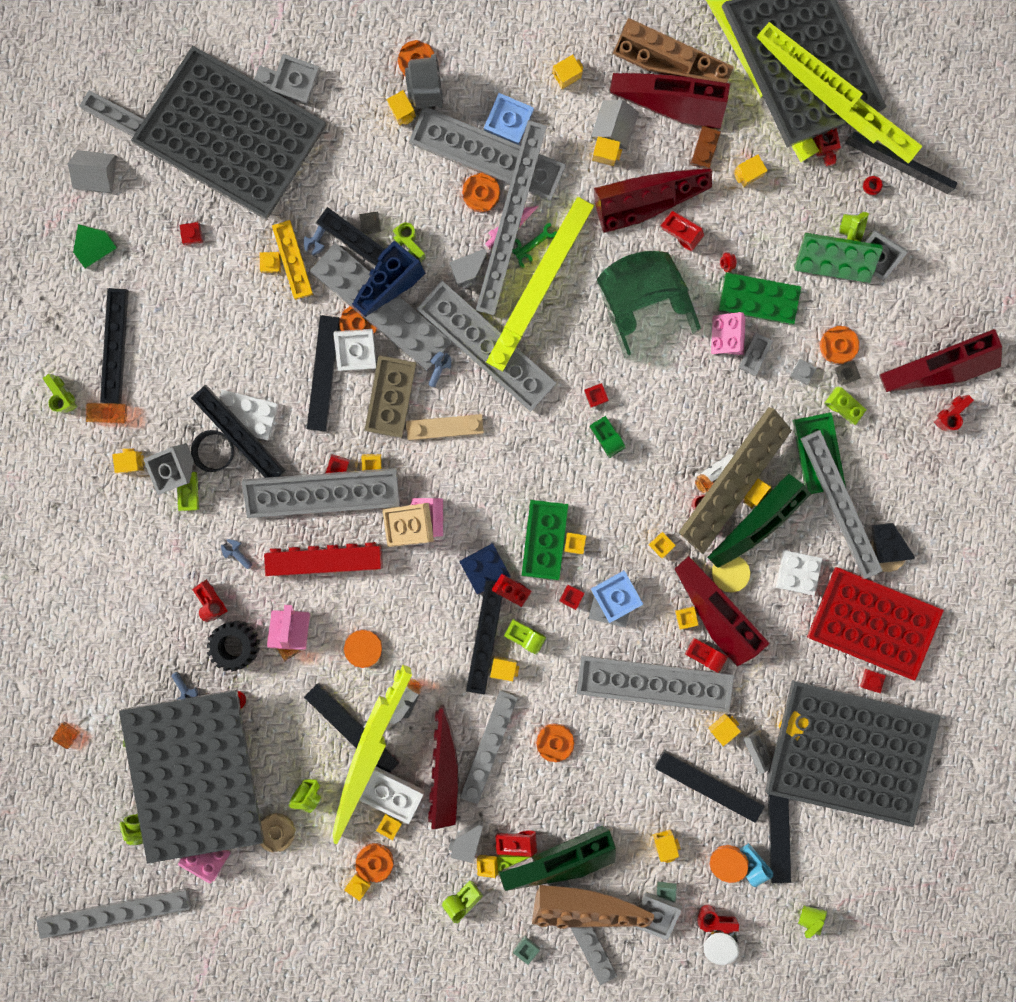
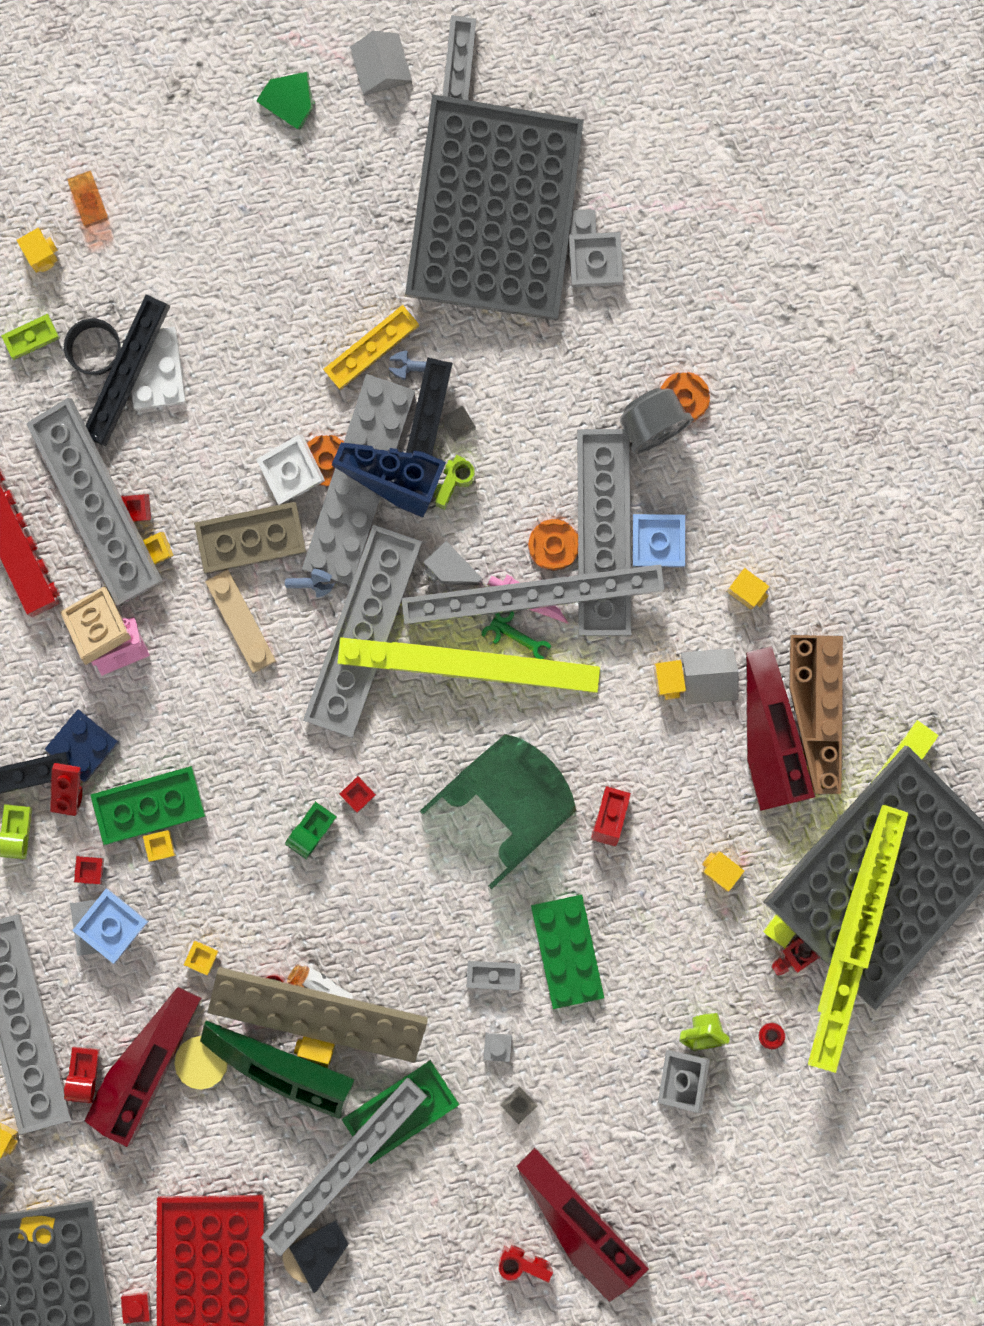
camera: 65 degrees right, 5 degrees down
lime plate [42,374,77,413] -> none
black tile [100,288,129,404] -> none
light grey slope [143,443,194,495] -> none
red plate [179,222,203,245] -> none
yellow plate [259,252,281,273] -> none
black tile [307,315,340,432] -> none
yellow brick [386,90,416,126] -> none
dark red wedge [594,169,712,233] -> none
yellow plate [675,606,699,630] -> none
dark orange plate [690,126,721,169] -> none
bright pink bracket [711,312,746,355] -> none
red plate [720,252,736,272] -> none
white plate [776,550,823,596] -> none
green plate [794,232,883,283] -> none
orange tile [820,326,860,364] -> none
lime plate [824,387,867,425] -> none
black tile [845,132,958,194] -> none

